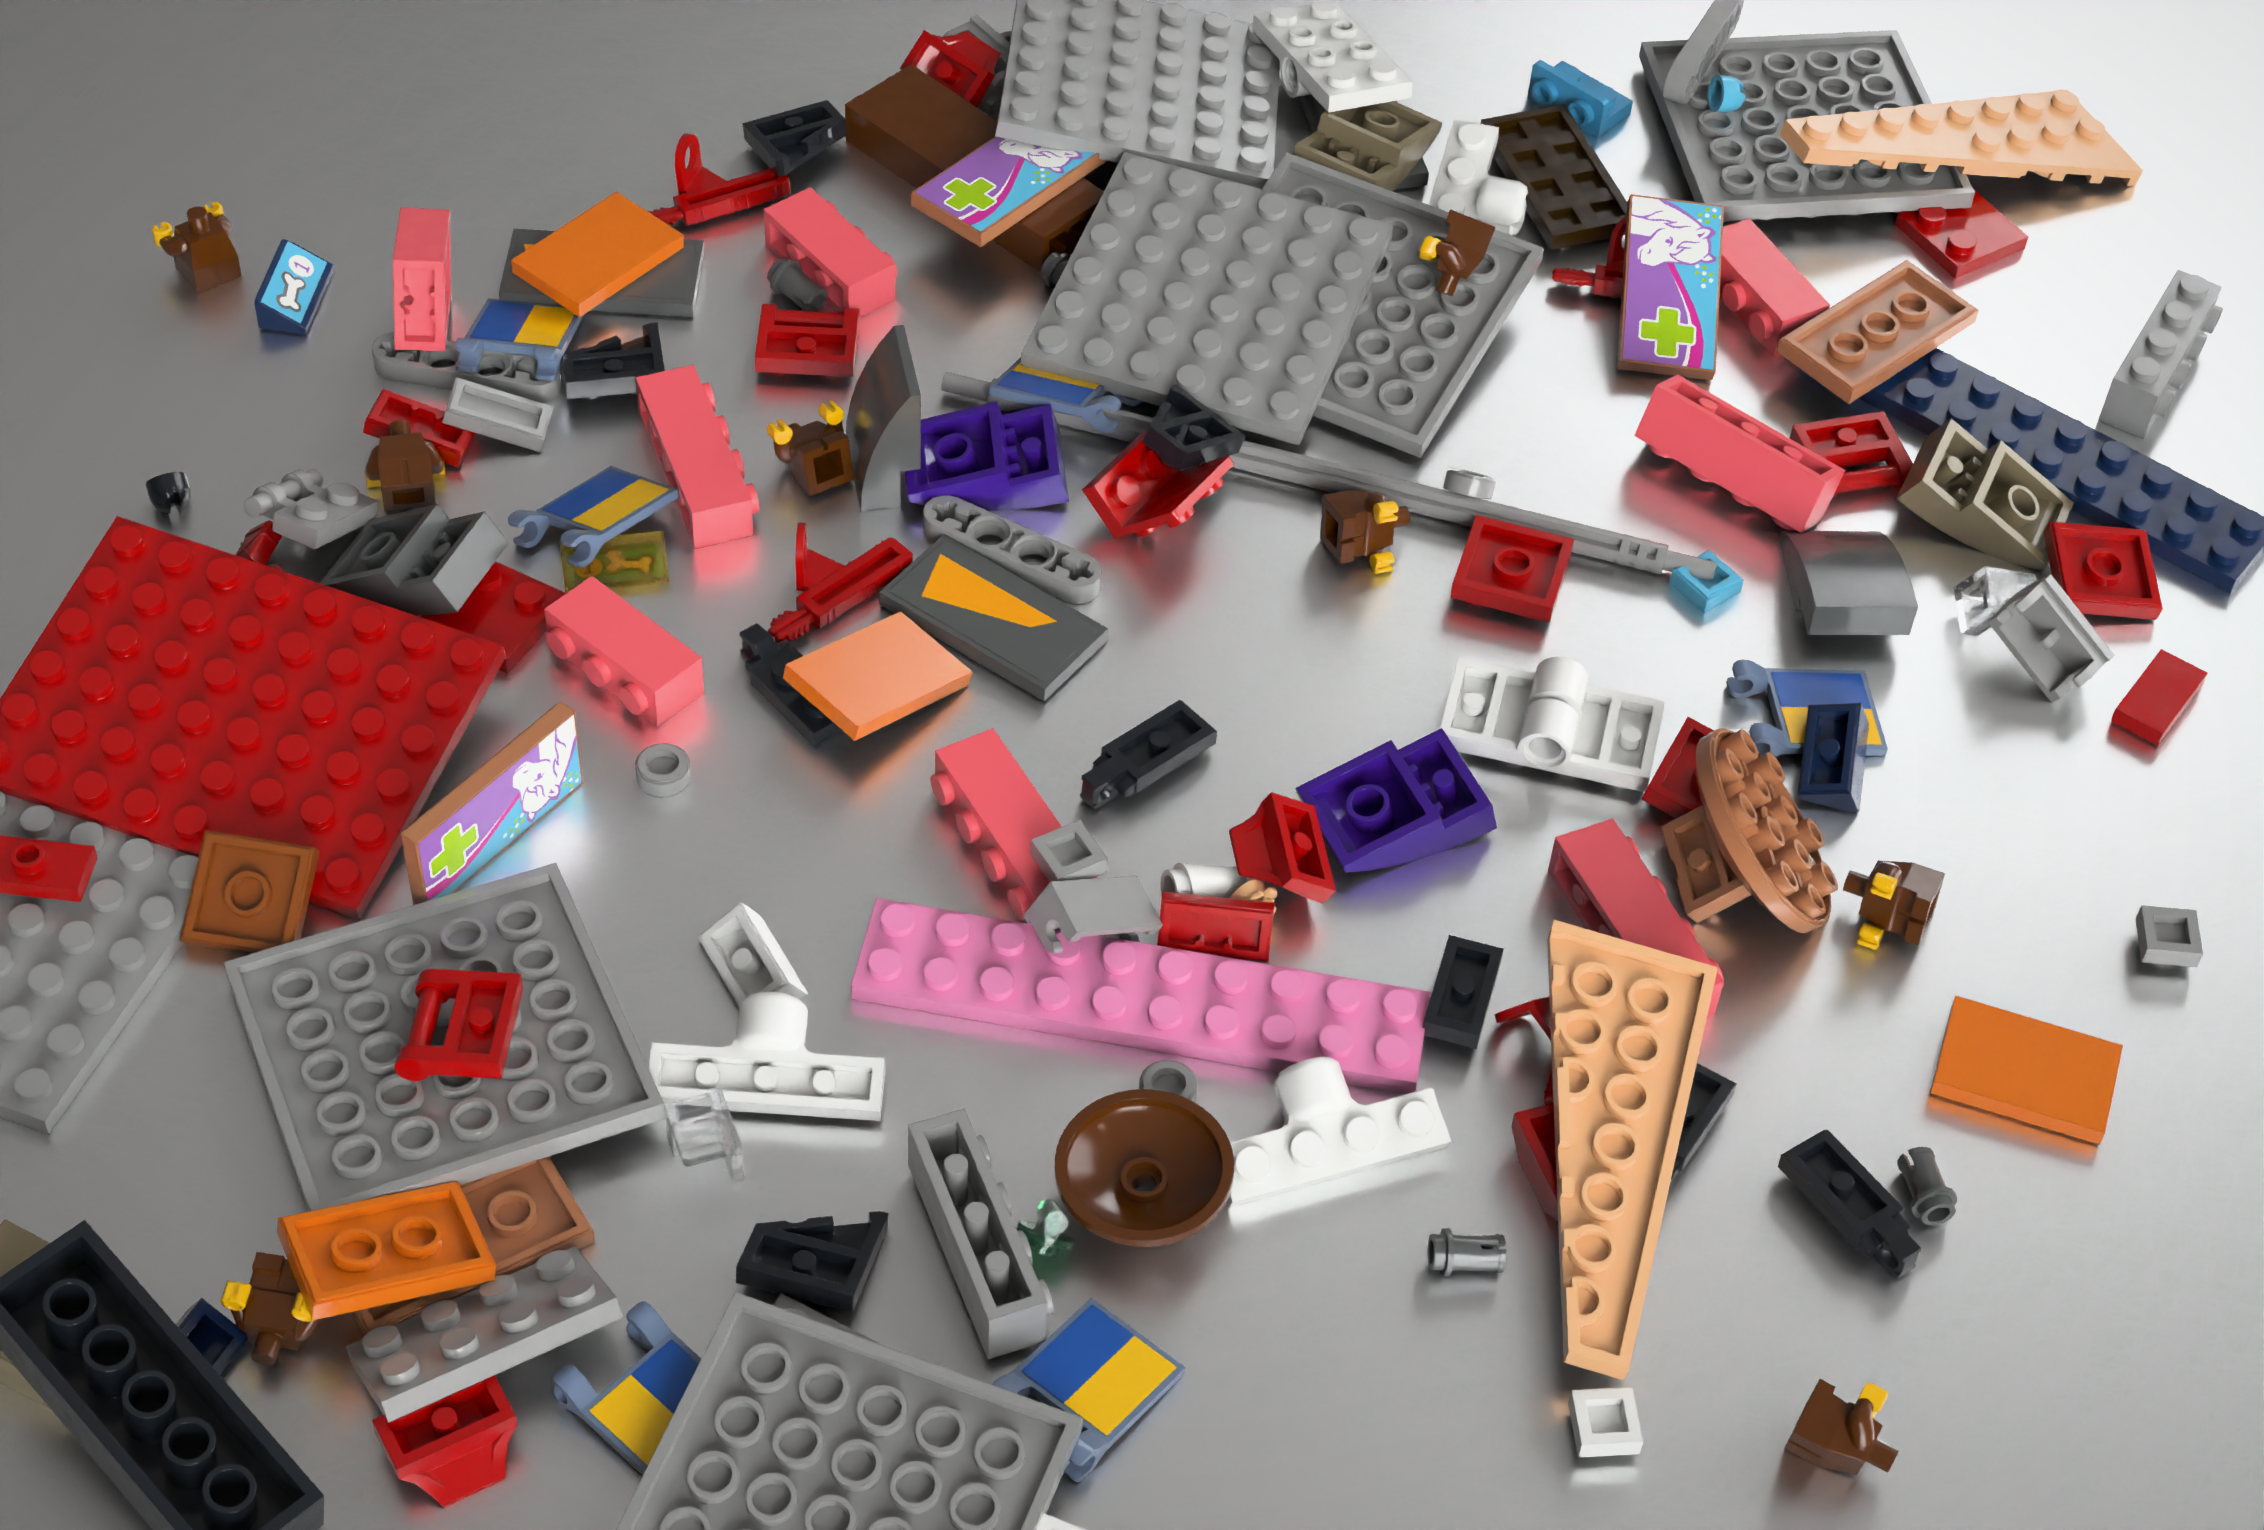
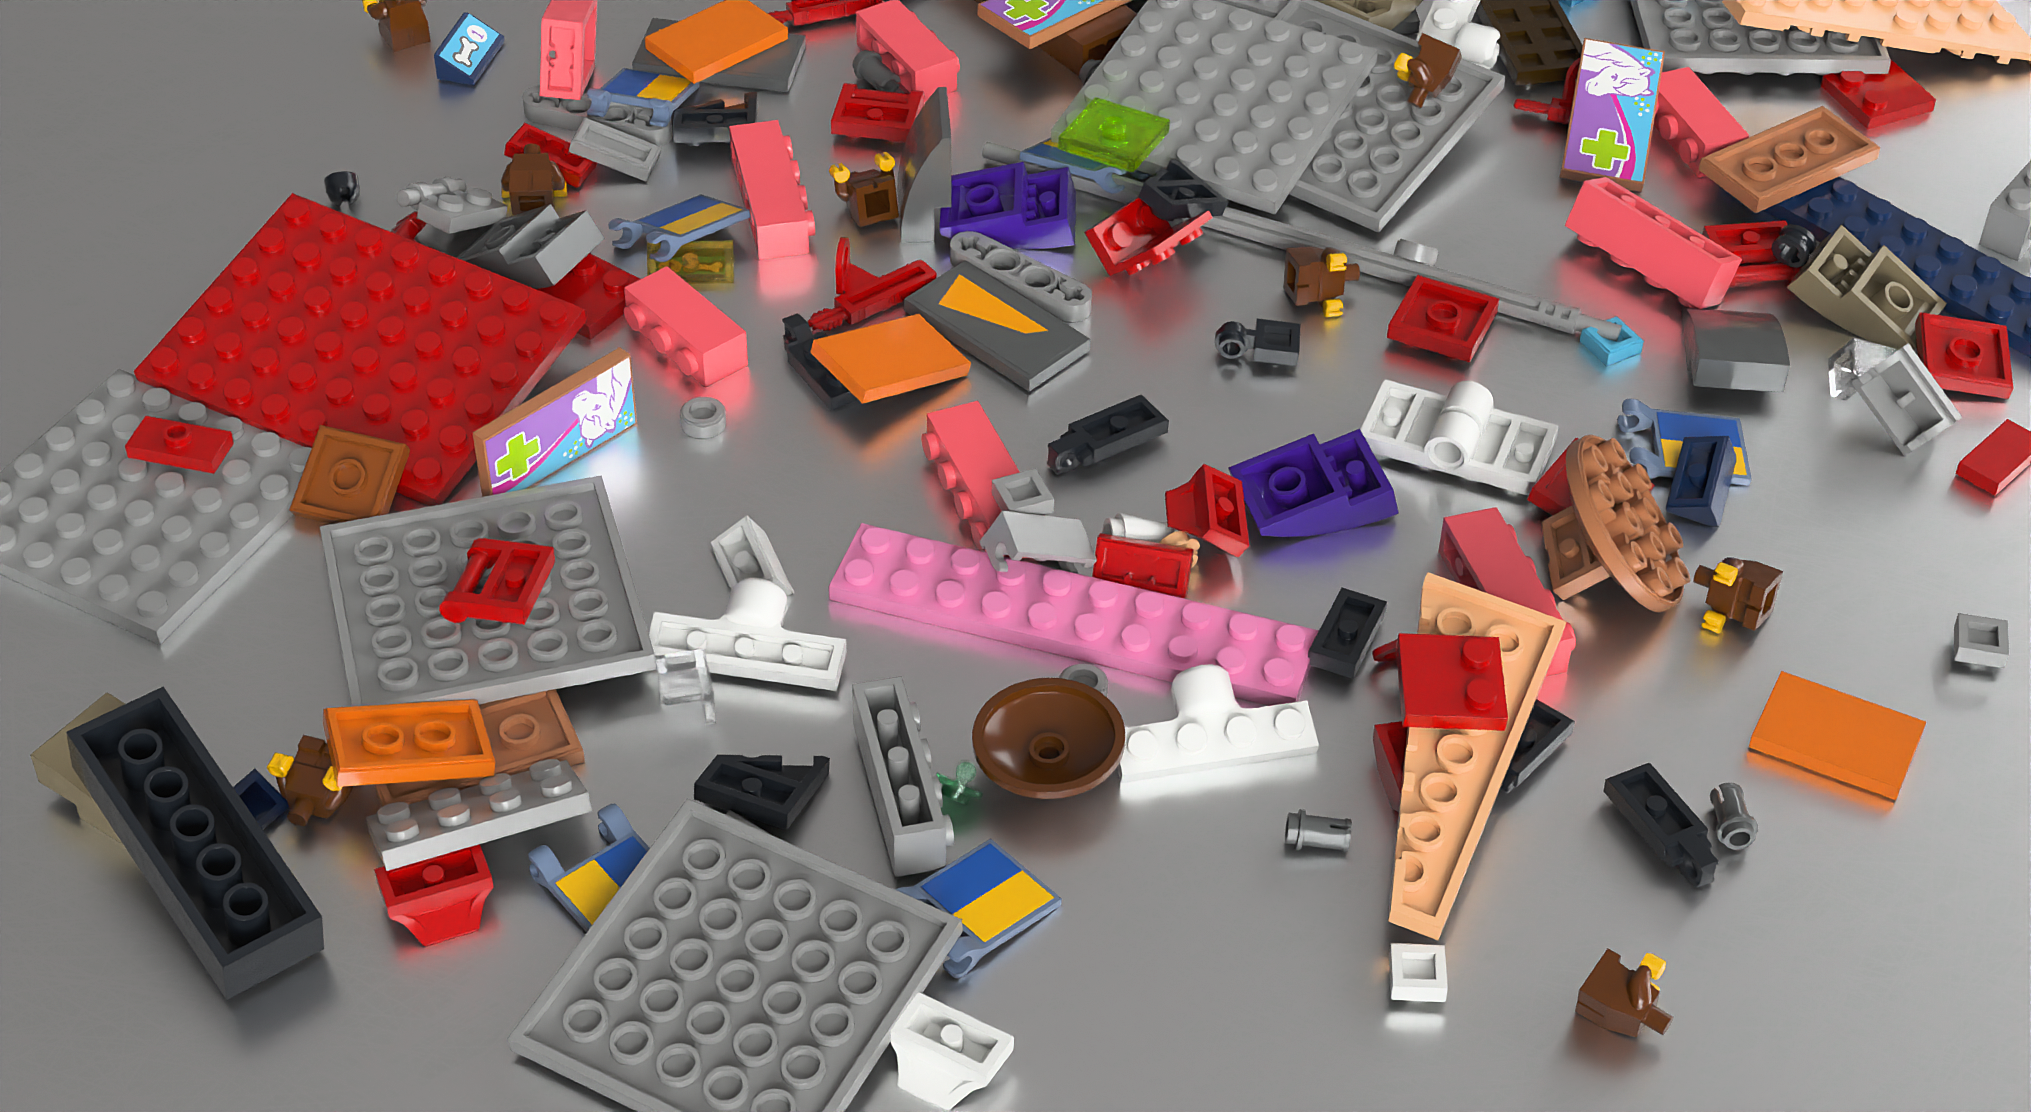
camera: 10 degrees right, 5 degrees down
none -> clear neon green plate [1058,97,1170,172]
none -> black plate [1214,318,1300,366]
none -> red plate [1396,633,1508,731]
none -> black bush [1771,224,1817,268]

